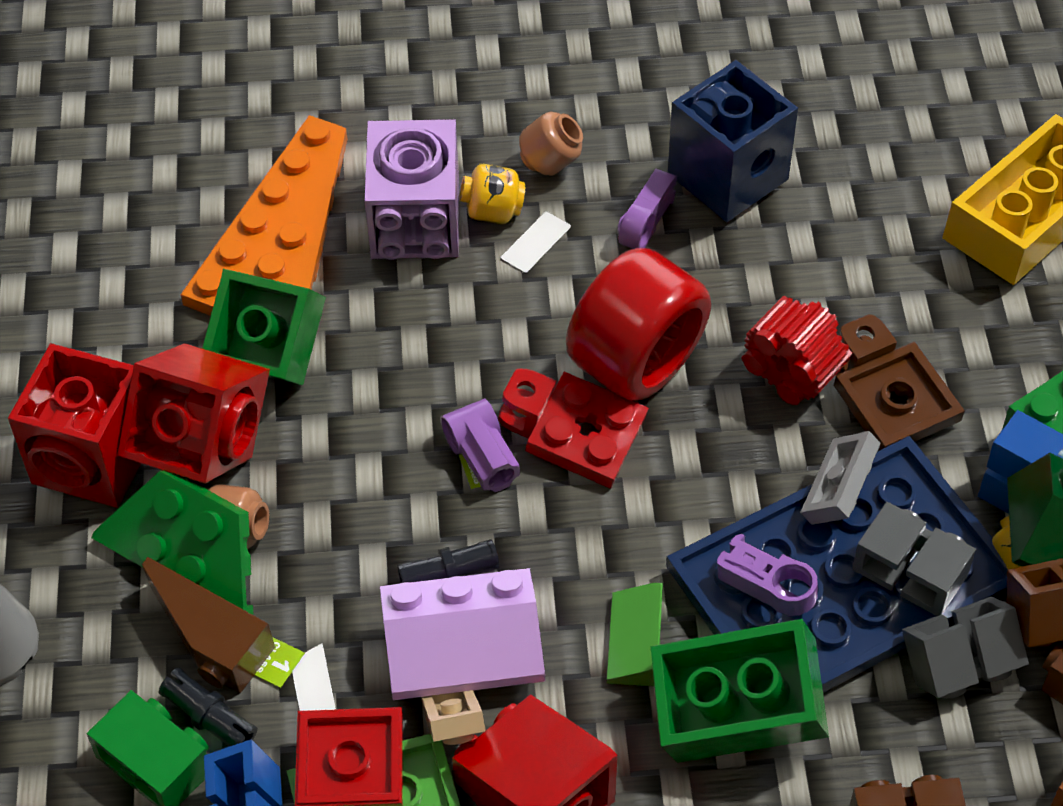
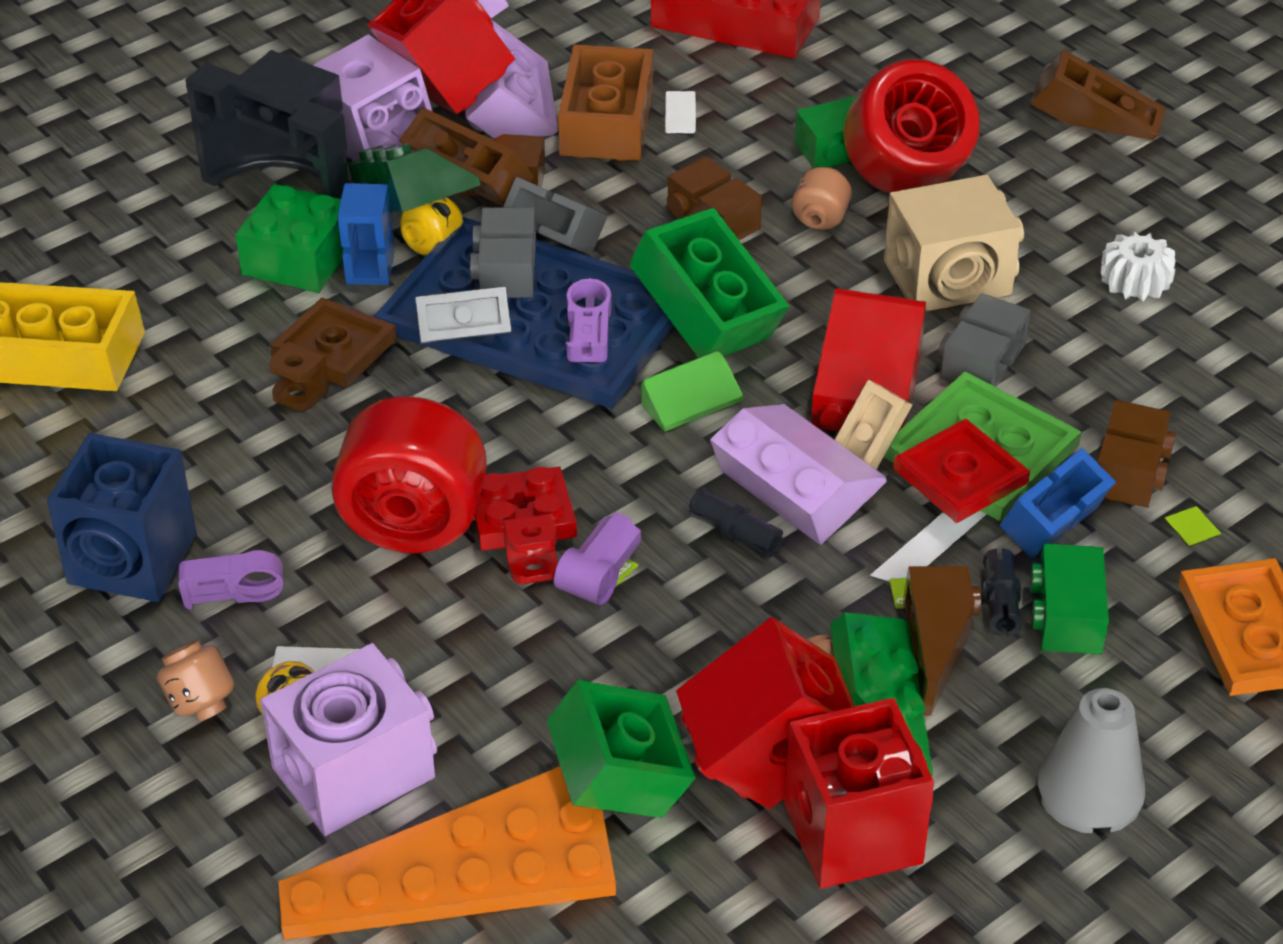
camera: 125 degrees left, 10 degrees down
red brick [741,296,853,405] -> none

